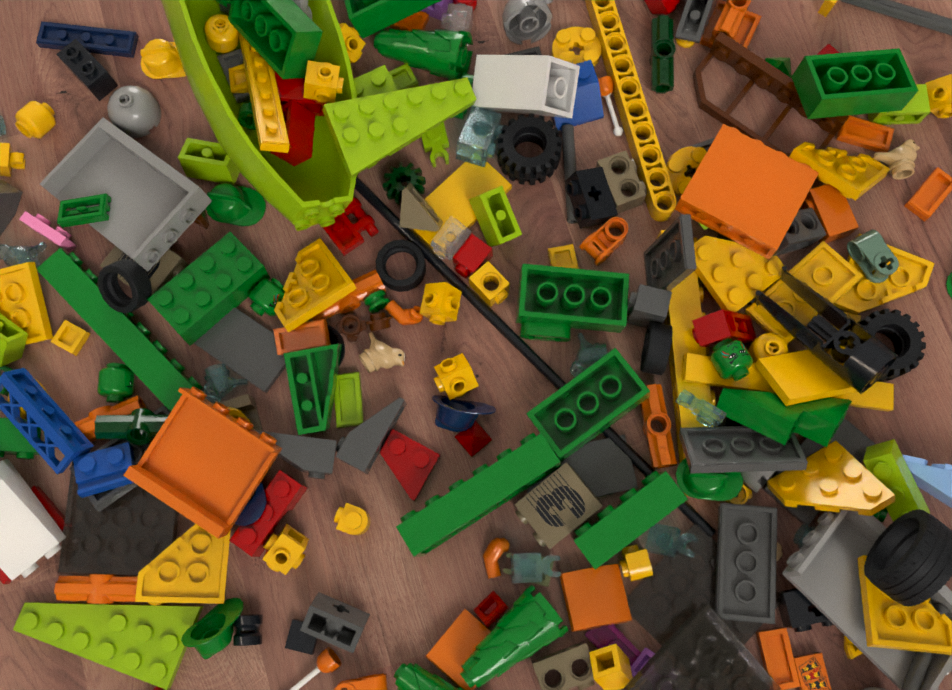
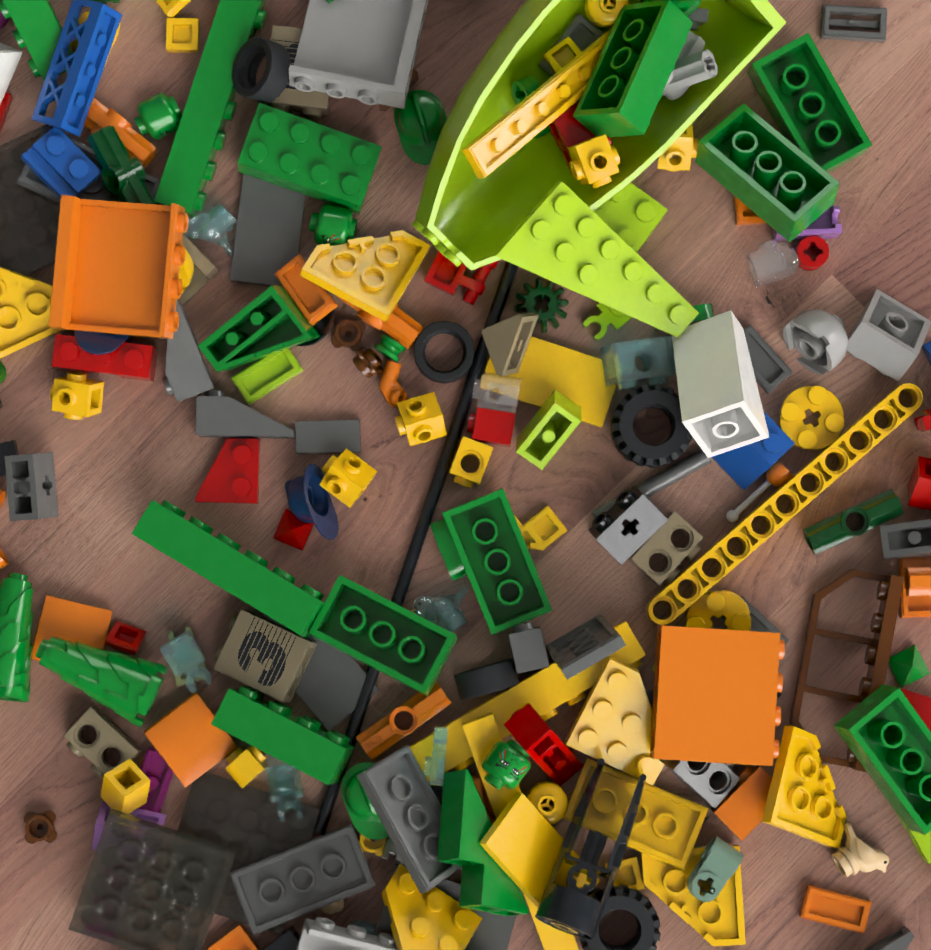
camera: 60 degrees right, 10 degrees up
lime brick [178,138,240,185] -> none
red brick [270,99,315,166] -> none
yellow plate [334,503,371,535] -> none
tan animal [359,332,406,373] -> none
green cone [374,29,473,81] -> none
lime tile [389,63,419,90] -> none
orange arm [483,537,509,579] -> none
orange piece [579,217,629,266] -> none
orange tile [836,115,894,152] -> none
none -> dark grey tile [295,420,361,454]

